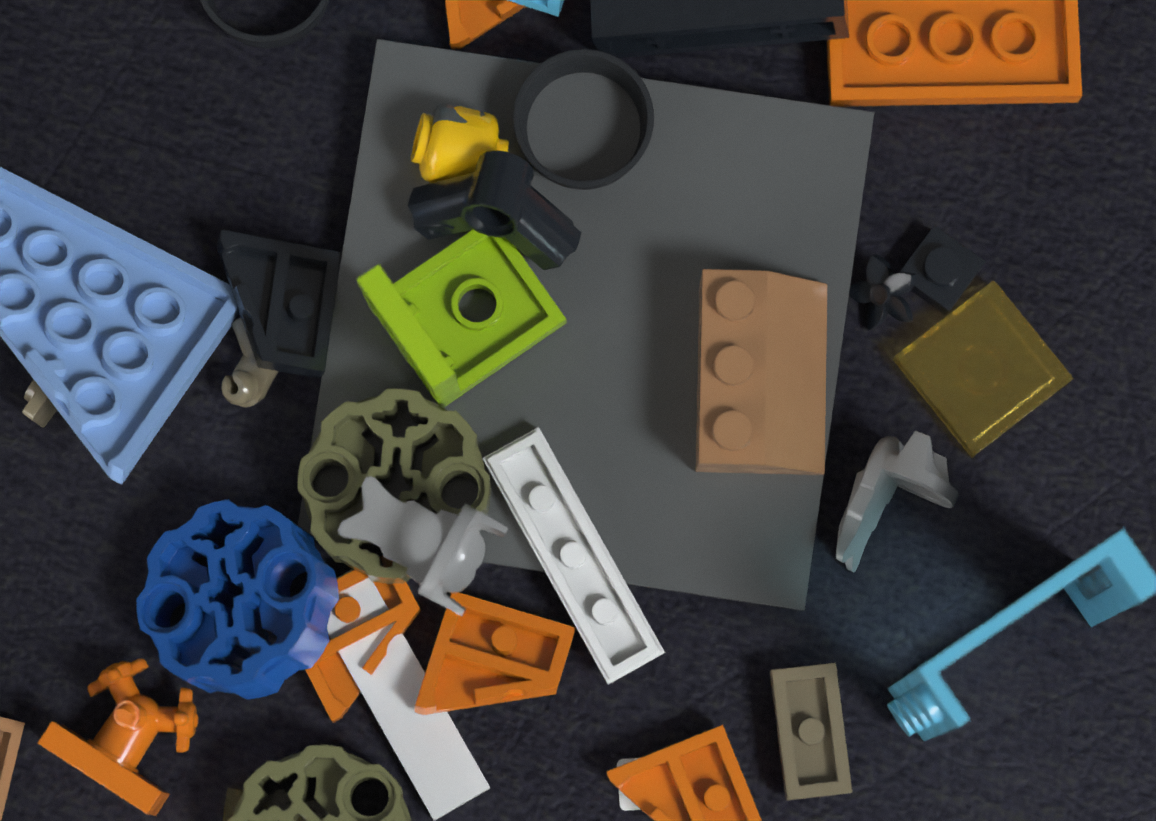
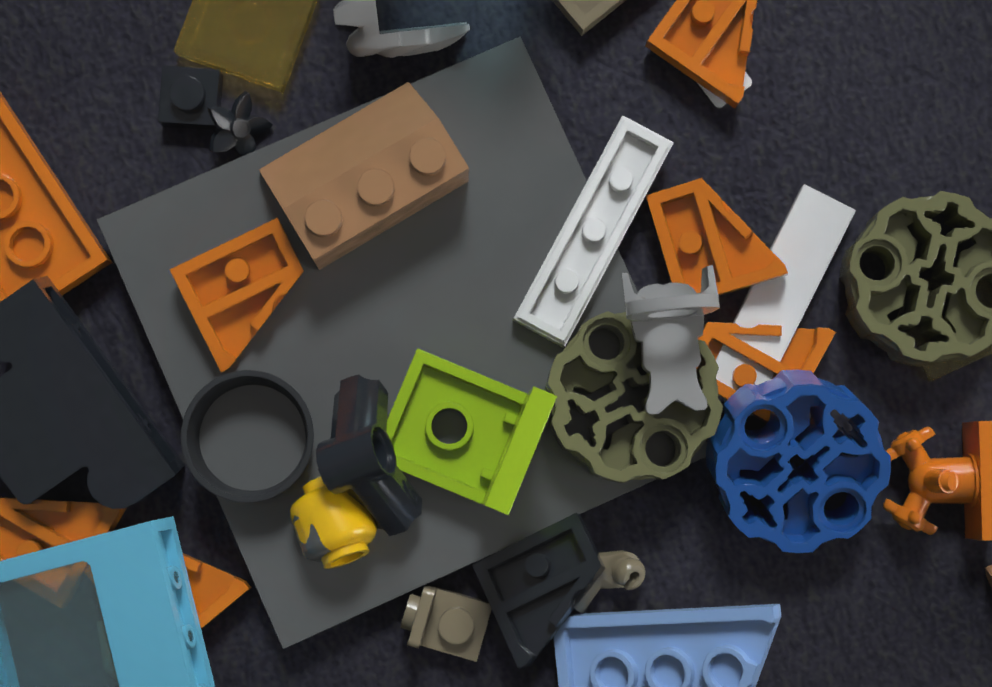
camera: 120 degrees left, 5 degrees up
none -> orange wing [169,218,304,372]
none -> dark tan bracket [400,584,492,662]

